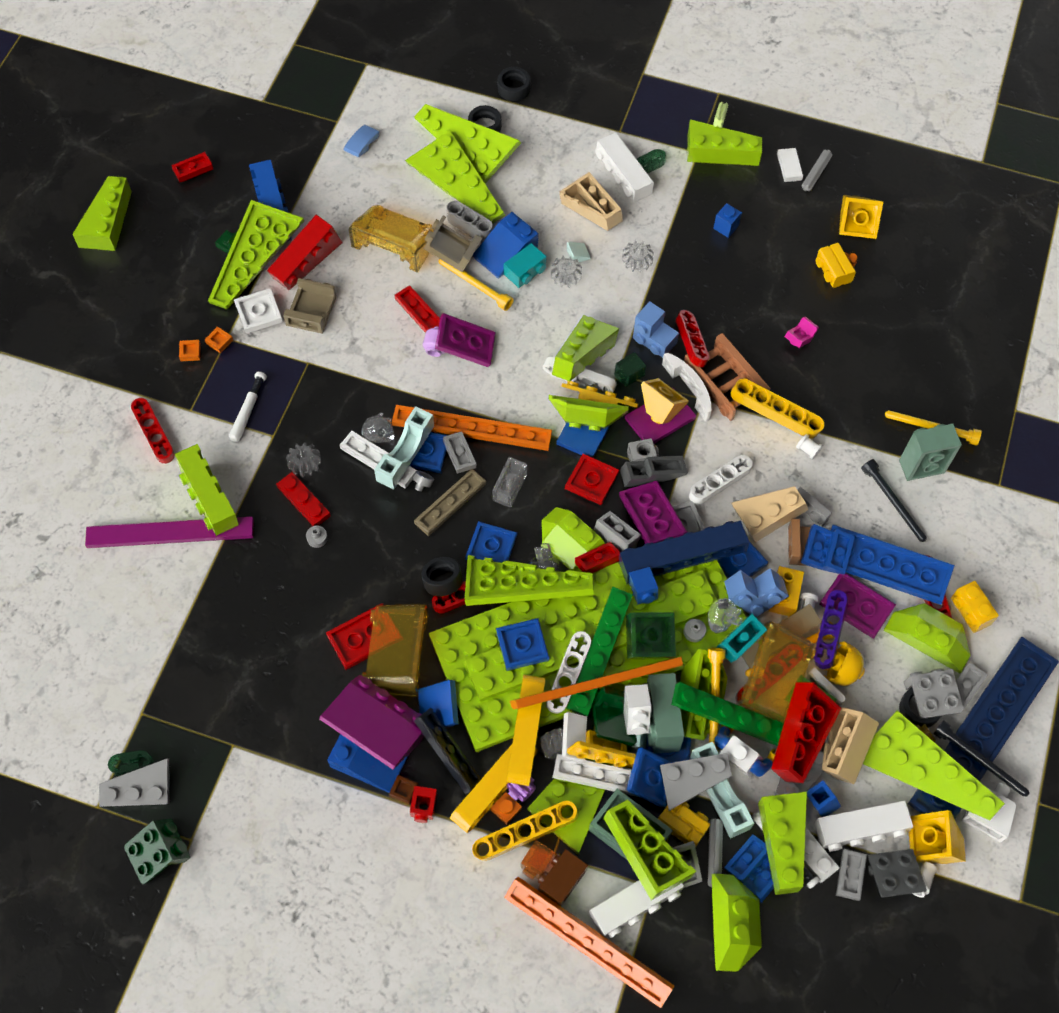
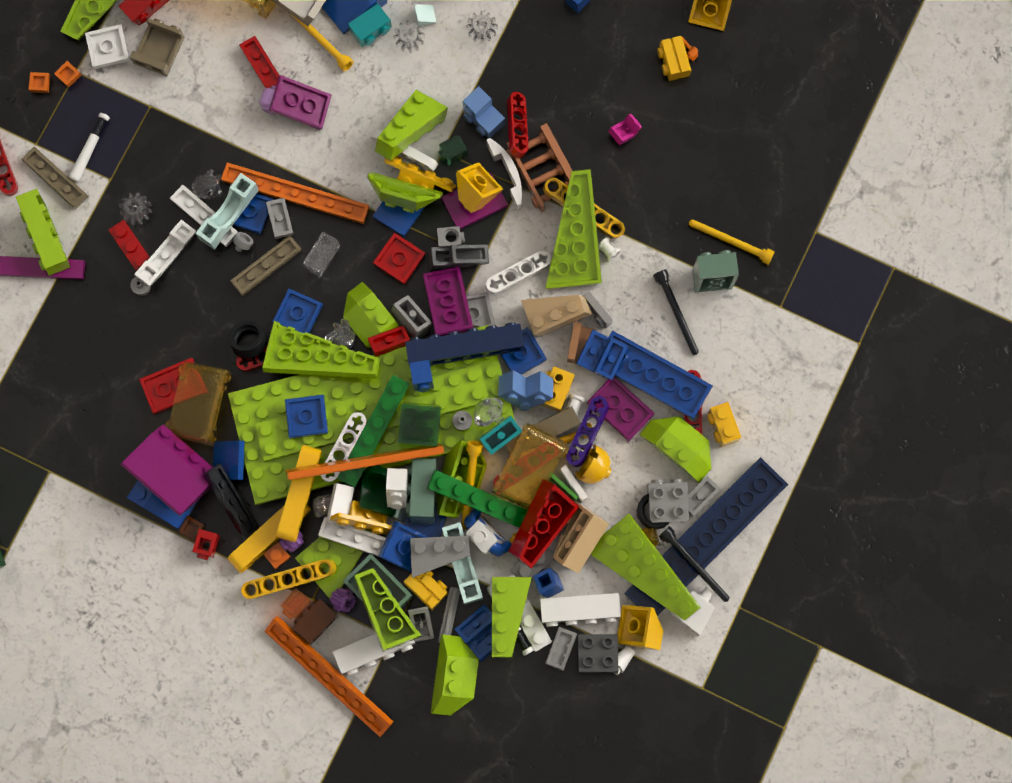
camera: 10 degrees right, 15 degrees up
none -> dark tan tile [21,146,89,210]
none -> white slope [134,220,196,287]
none -> medium lavender gear [330,588,356,613]
none -> lime wing [545,169,602,289]

